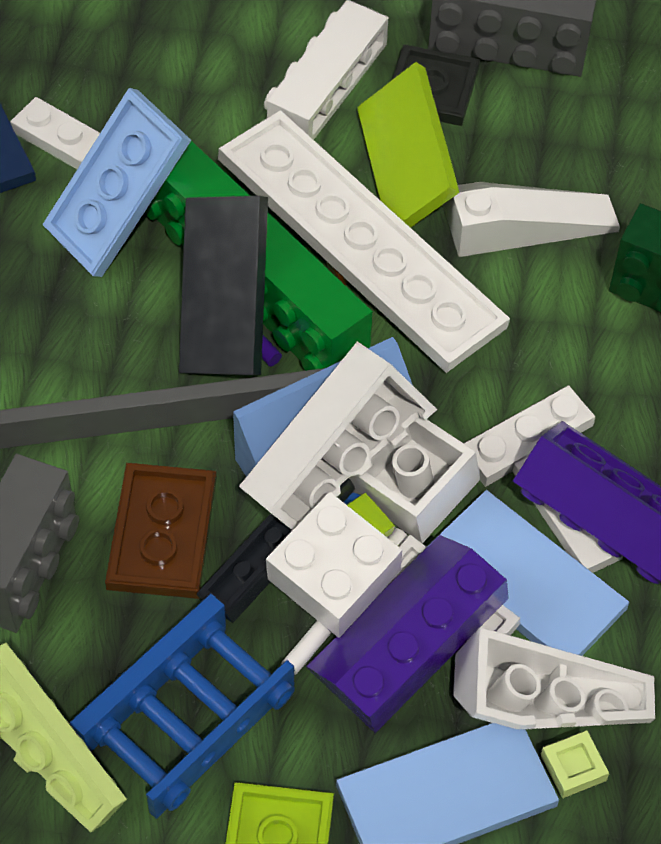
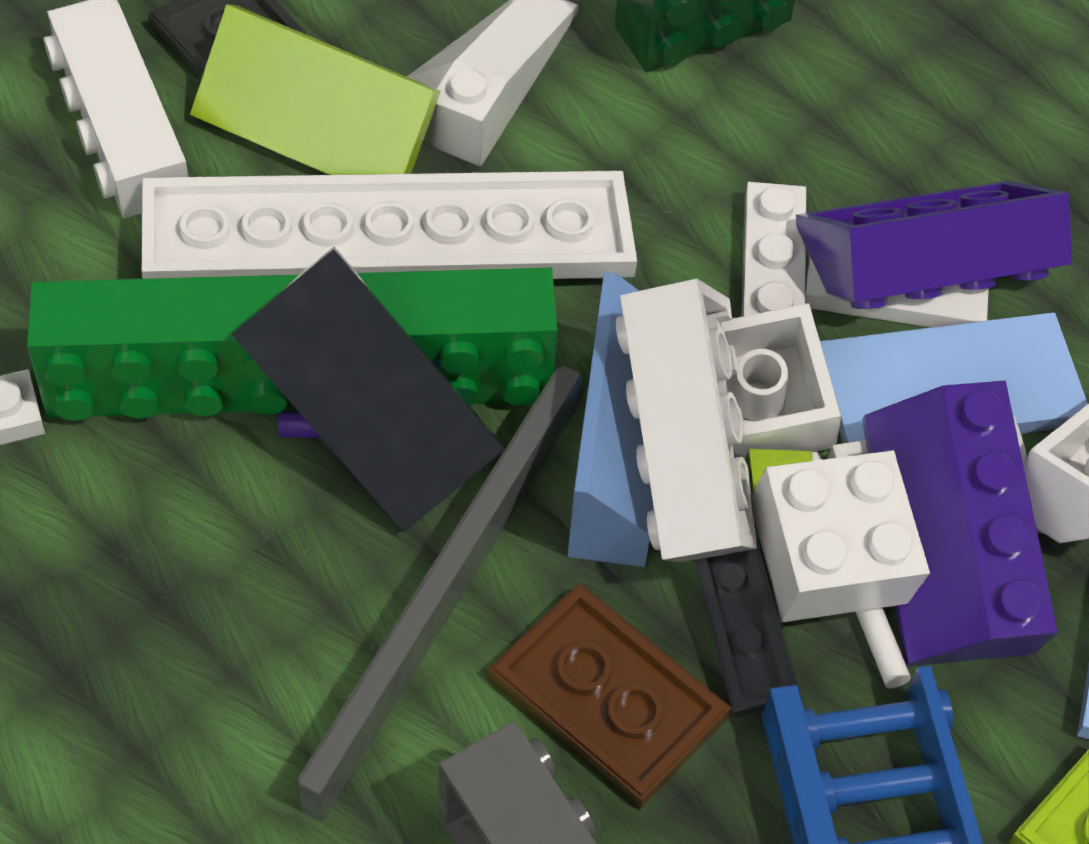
camera: 55 degrees left, 0 degrees up
light blue tile [42,88,191,277] -> none

